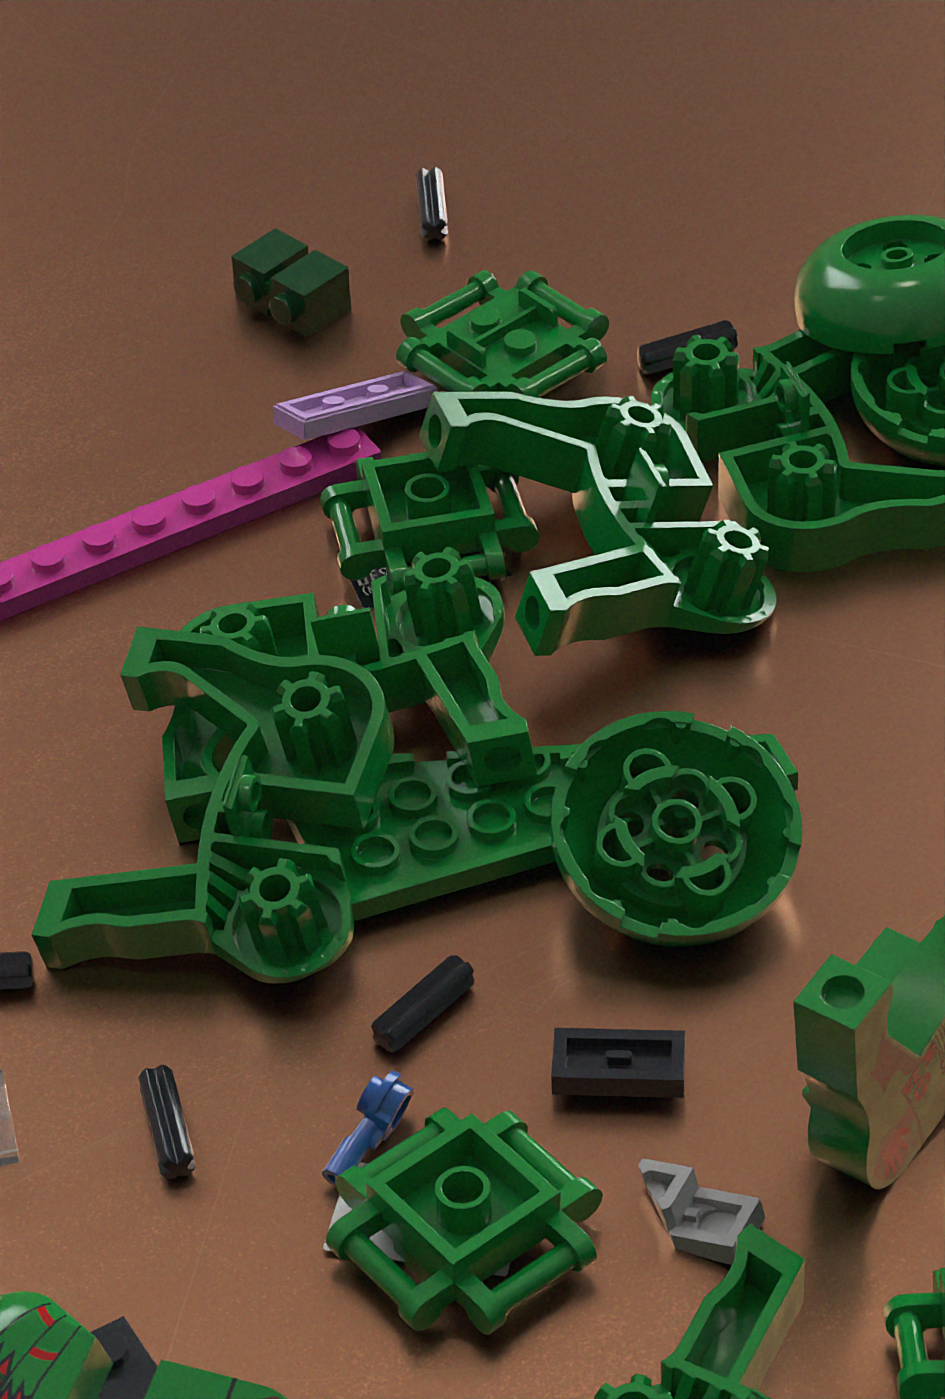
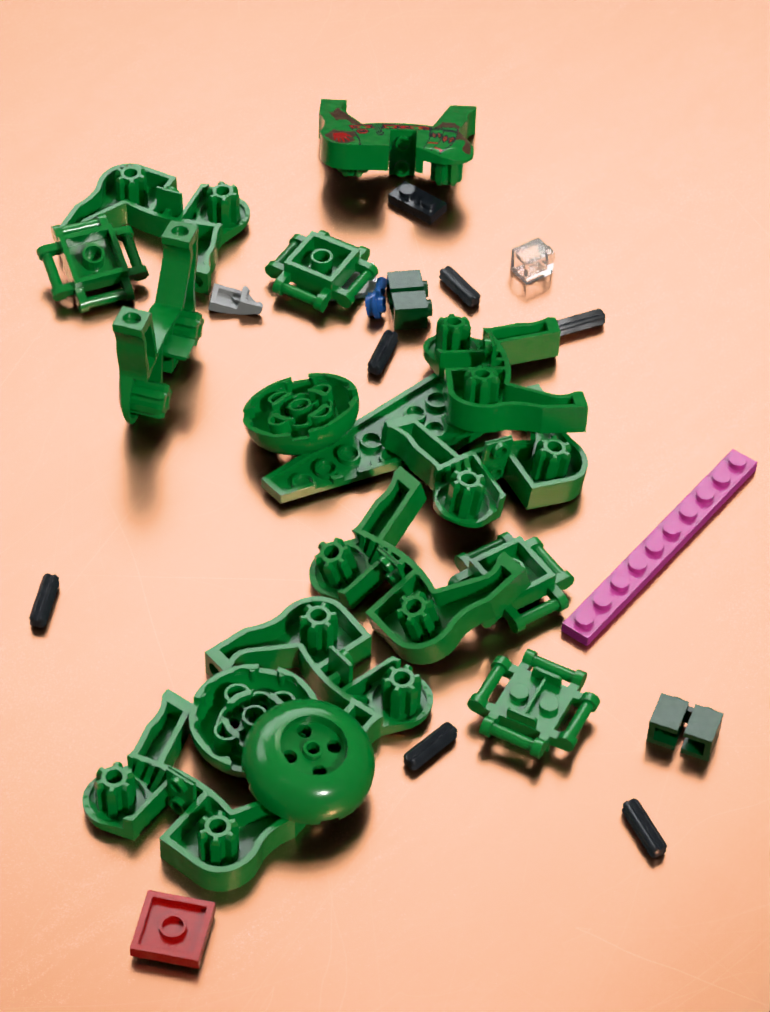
camera: 155 degrees right, 5 degrees up
lavender tile [273,371,437,440] -> none
black plate [551,1028,686,1098] -> none
none -> piece [386,270,433,330]

